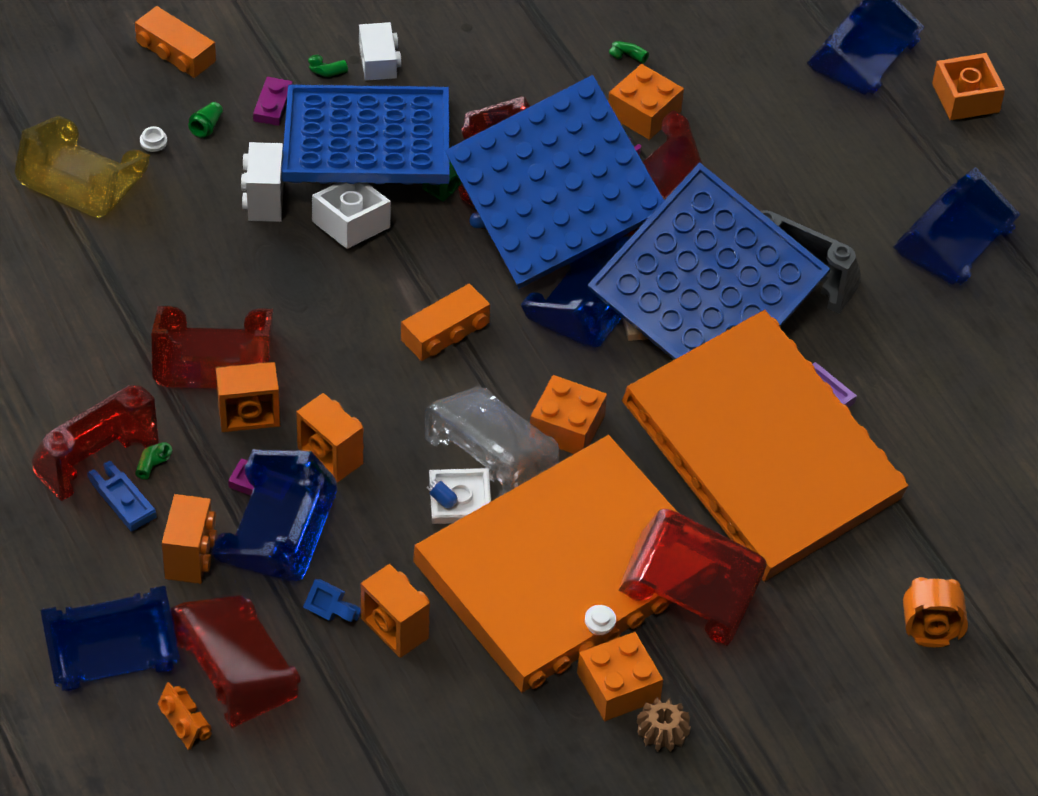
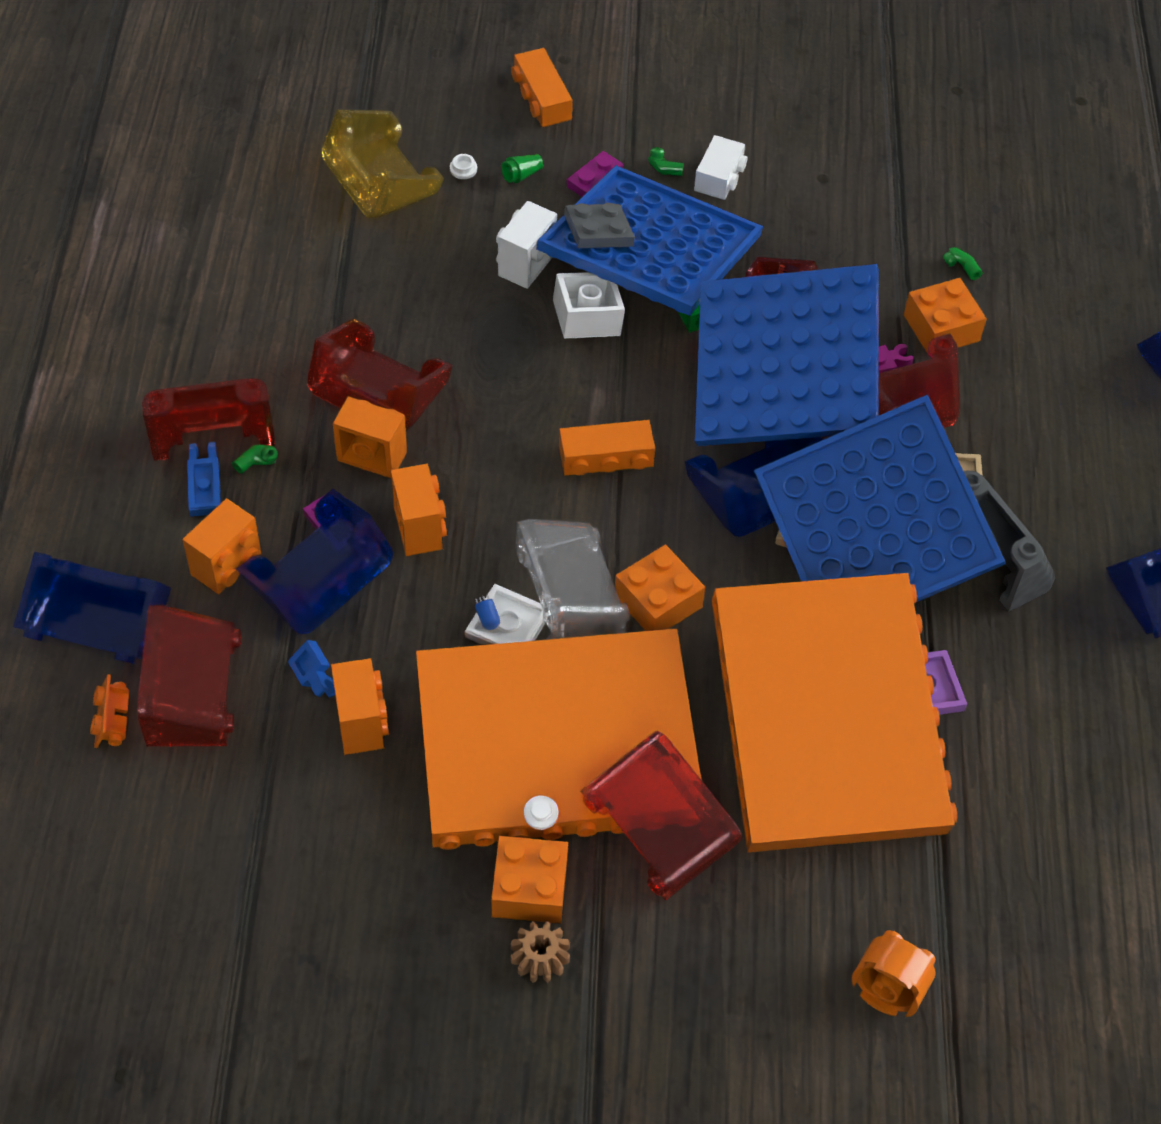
camera: 30 degrees right, 5 degrees up
none -> dark grey plate [564,203,635,248]

